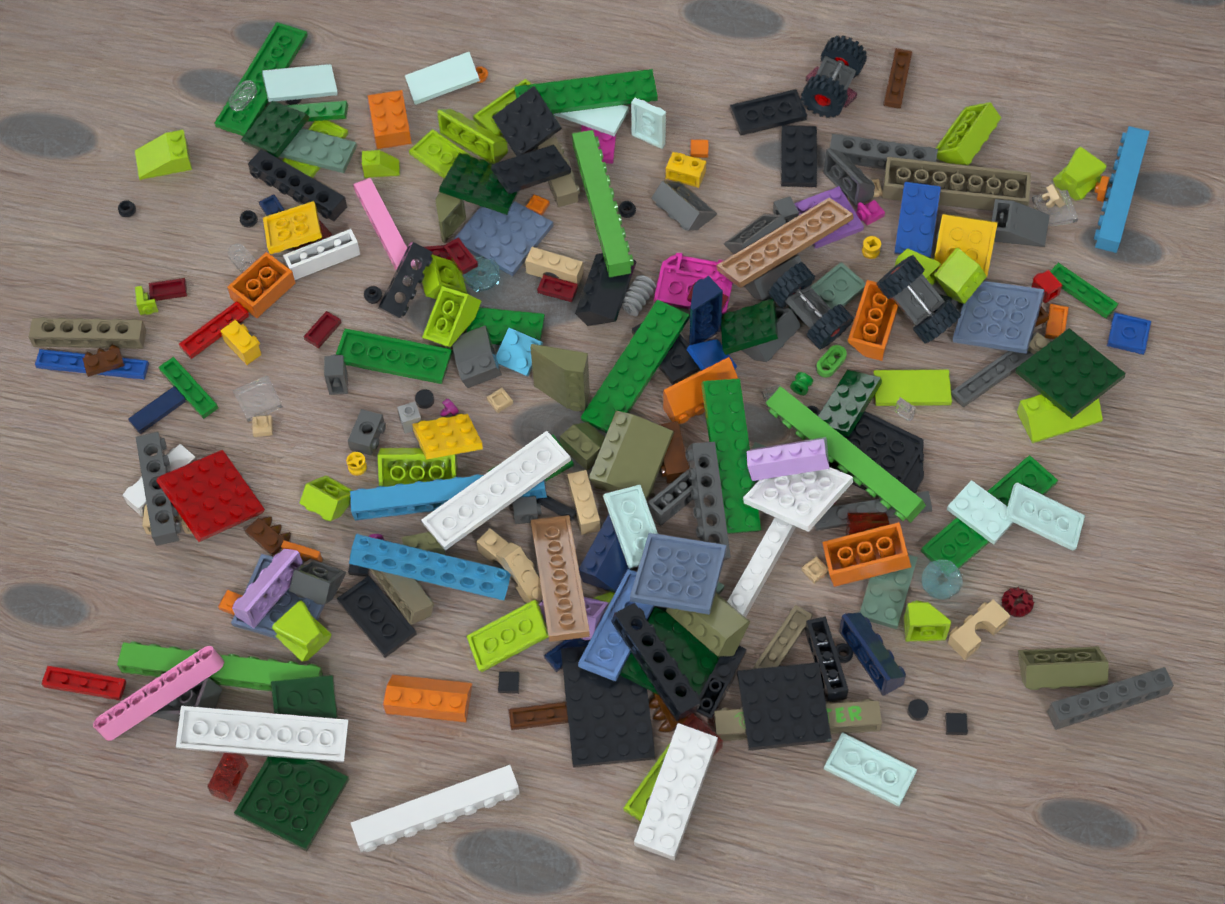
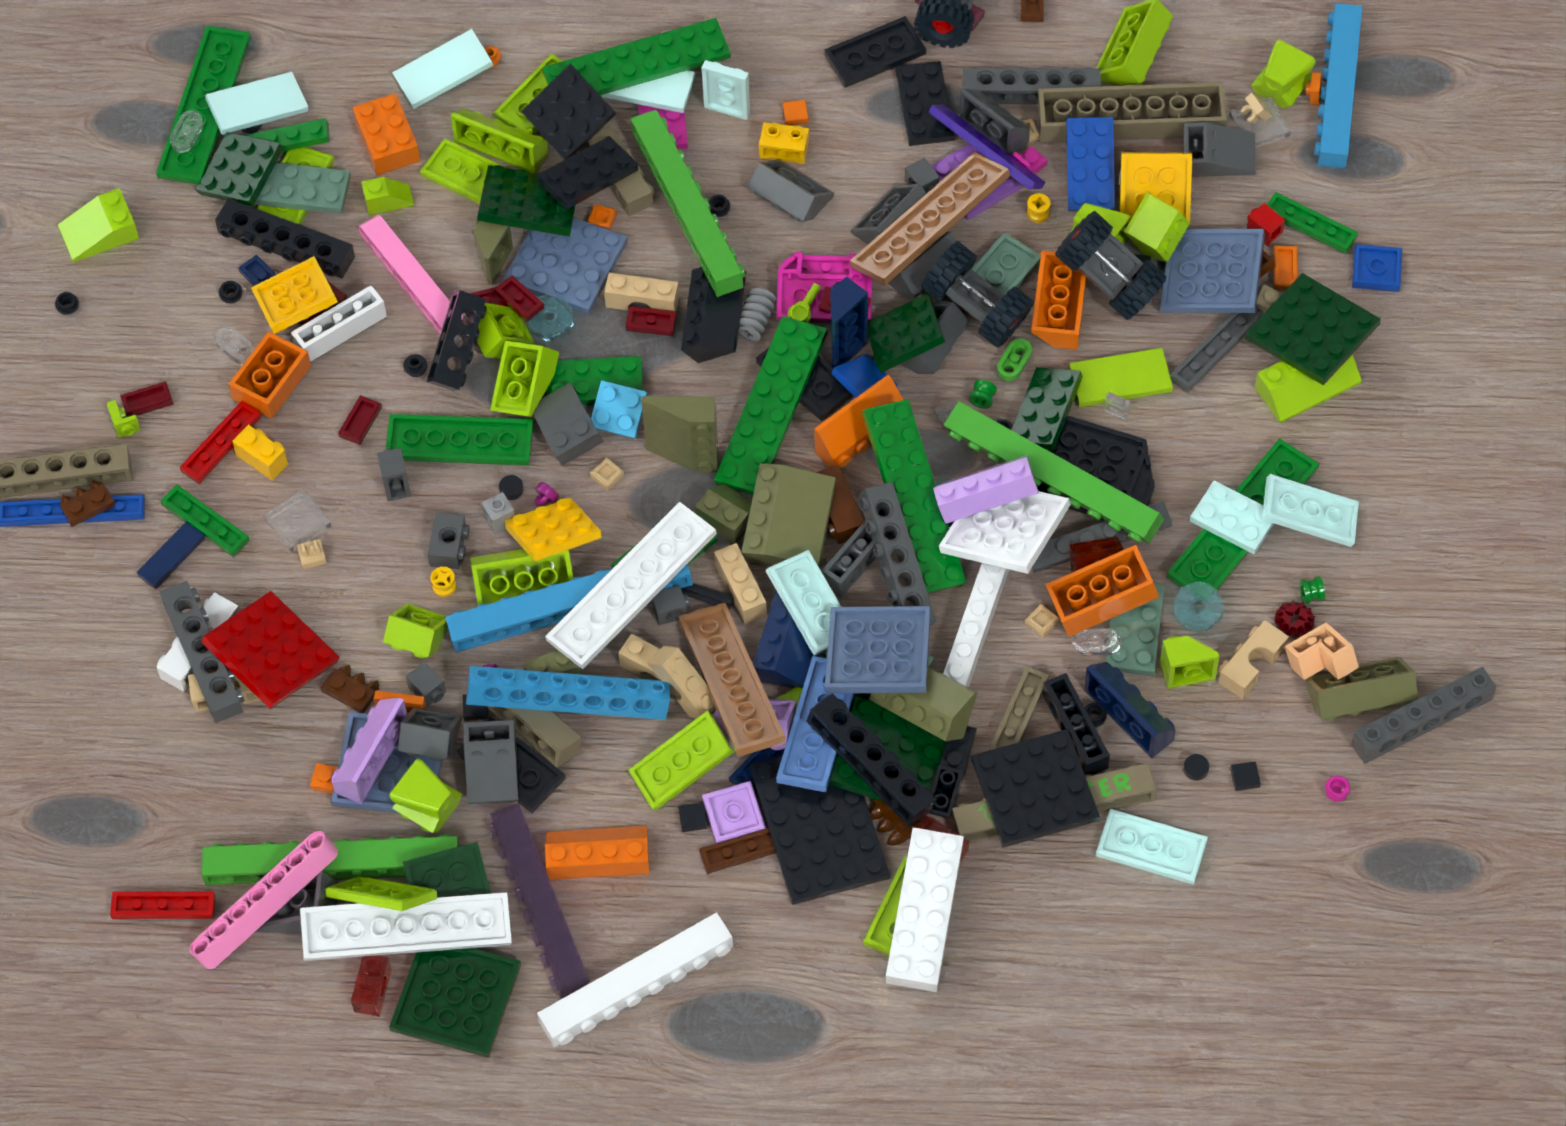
camera: 10 degrees left, 0 degrees up
none -> lime tile [325,876,437,911]
none -> dark grey brick [406,662,446,707]
none -> dark grey slope [463,720,518,805]
none -> clear purple brick [488,803,589,999]
none -> lavender tile [702,781,765,844]
none -> lime plate [788,283,821,323]
none -> dark purple tile [928,105,1045,190]
none -> clear plate [1073,628,1122,656]
none -> light nougat brick [1285,623,1359,680]
none -> green wheel [1299,576,1325,604]
none -> dark pink tile [1324,776,1350,802]

